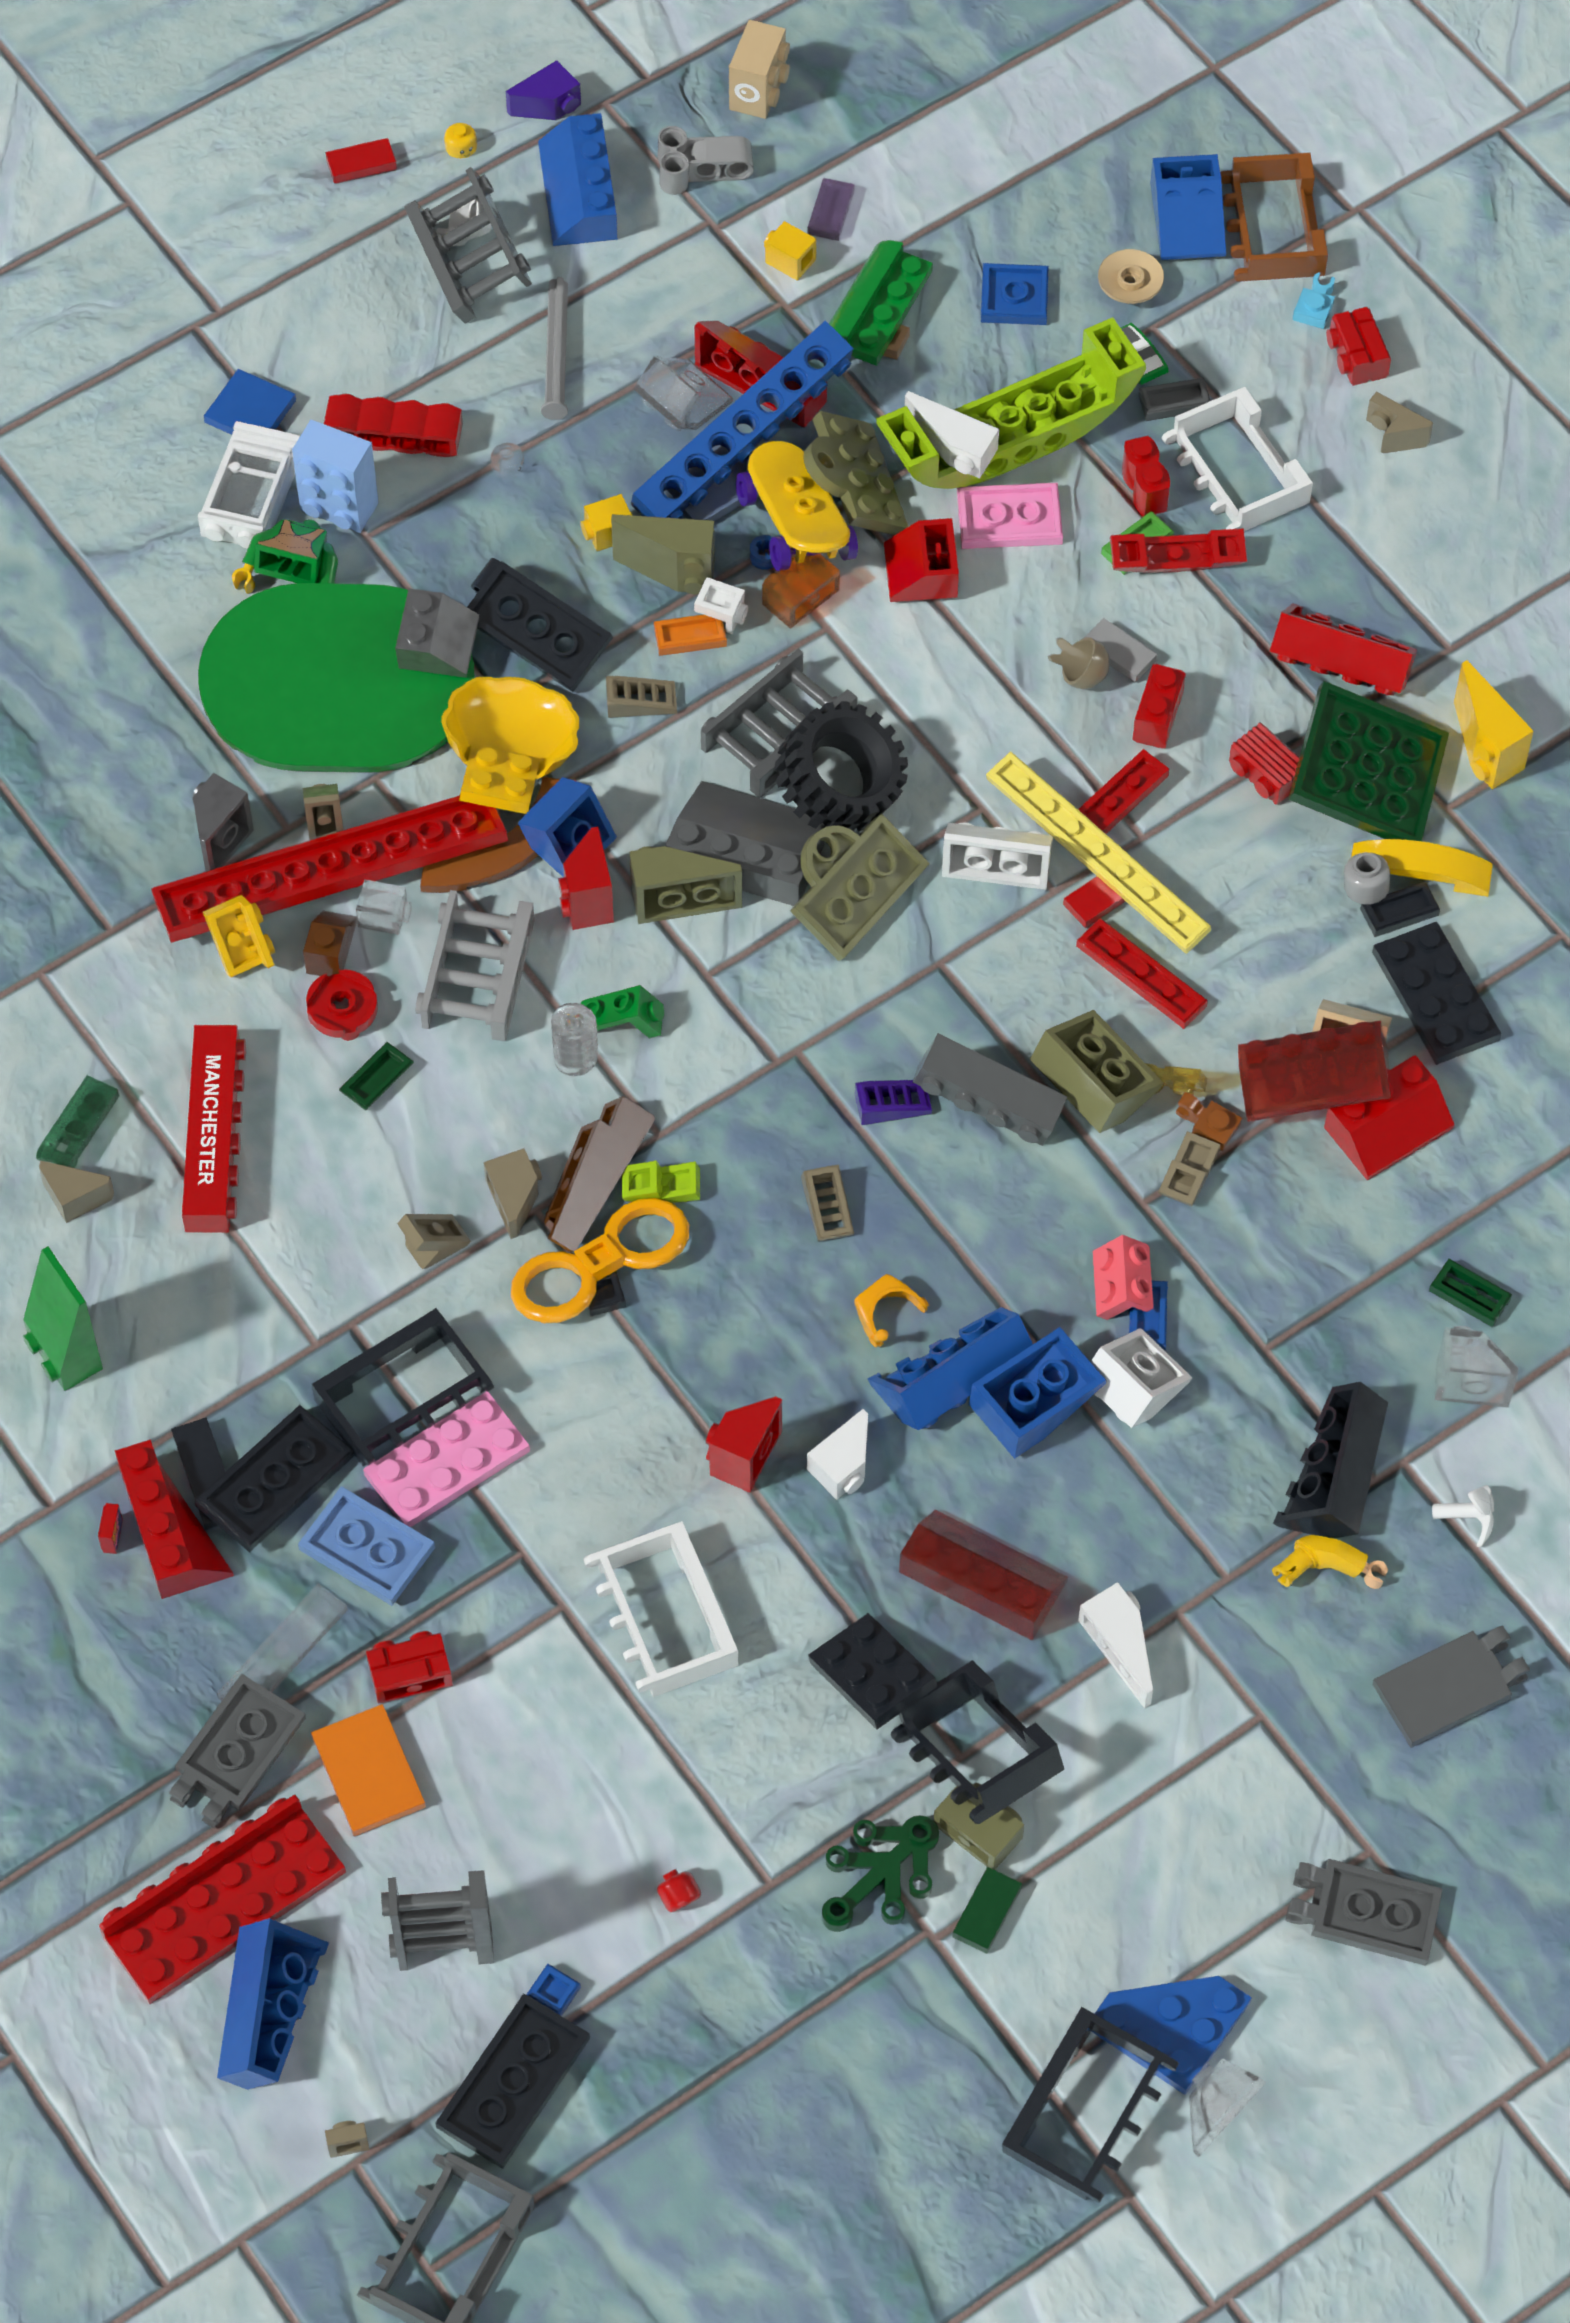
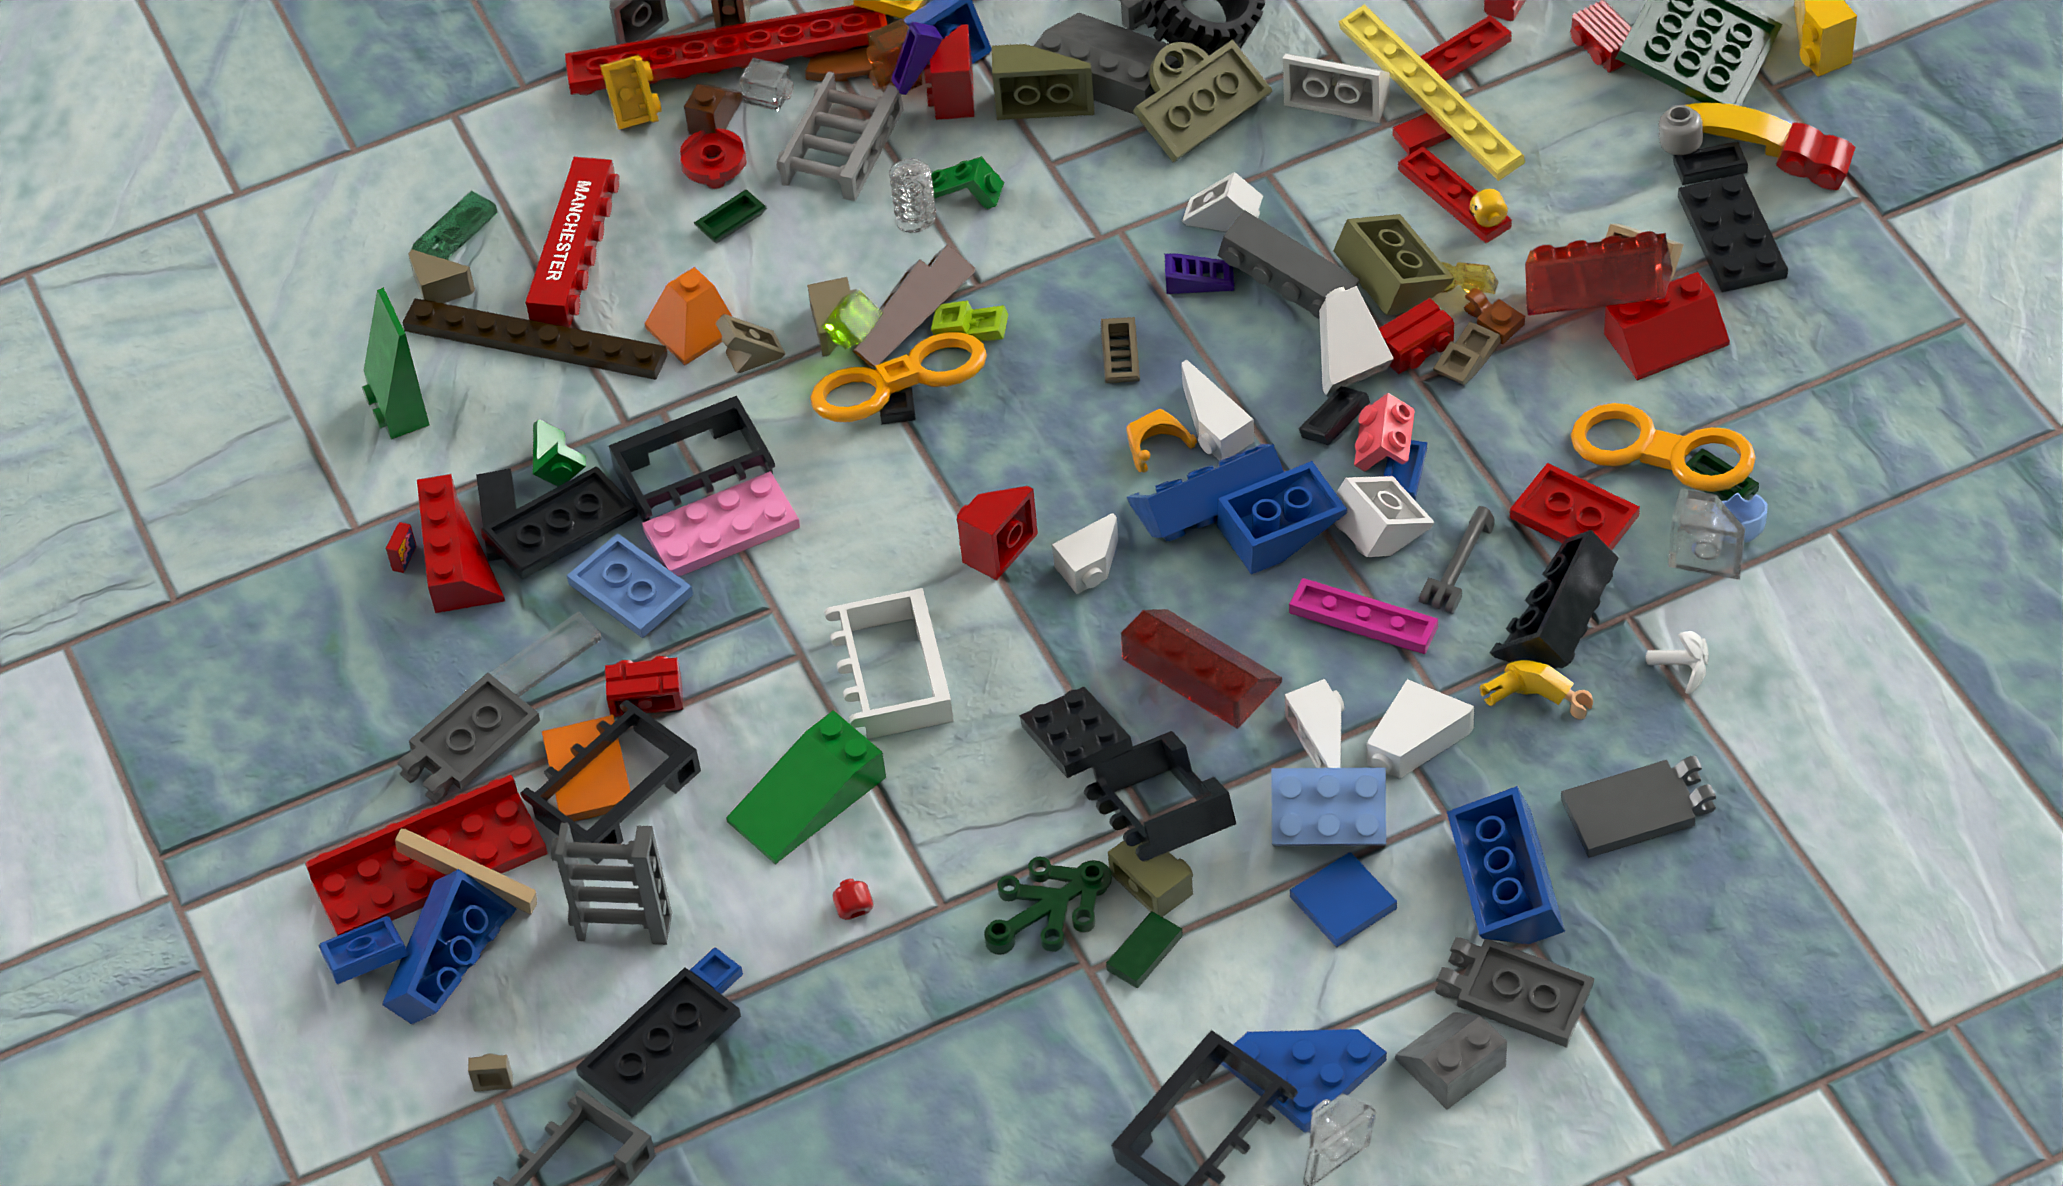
camera: 15 degrees right, 10 degrees down
none -> blue tile [318,916,409,985]
none -> tan tile [395,829,537,914]
none -> dark brown plate [402,298,668,380]
none -> black hinge [520,700,701,865]
none -> green bracket [533,419,586,487]
none -> orange slope [644,267,732,365]
none -> green slope [726,710,886,864]
none -> clear neon green brick [821,290,883,349]
none -> clear orange brick [866,19,923,93]
none -> dark purple slope [891,21,943,95]
none -> white slope [1181,360,1254,461]
none -> white slope [1182,172,1263,232]
none -> light blue brick [1271,767,1386,846]
none -> dark pink plate [1289,578,1438,654]
none -> blue tile [1290,852,1397,947]
none -> black tile [1299,386,1371,445]
none -> white slope [1319,286,1394,395]
none -> white slope [1367,679,1474,779]
none -> red brick [1378,298,1454,374]
none -> flat silver slope [1395,1012,1507,1110]
none -> dark grey hinge [1419,506,1495,614]
none -> blue slope [1446,786,1565,944]
none -> yellow piece [1470,189,1508,227]
none -> red plate [1510,463,1640,550]
none -> light orange bar [1571,403,1756,492]
none -> light blue hair [1711,493,1768,543]
none -> red brick [1776,122,1856,190]

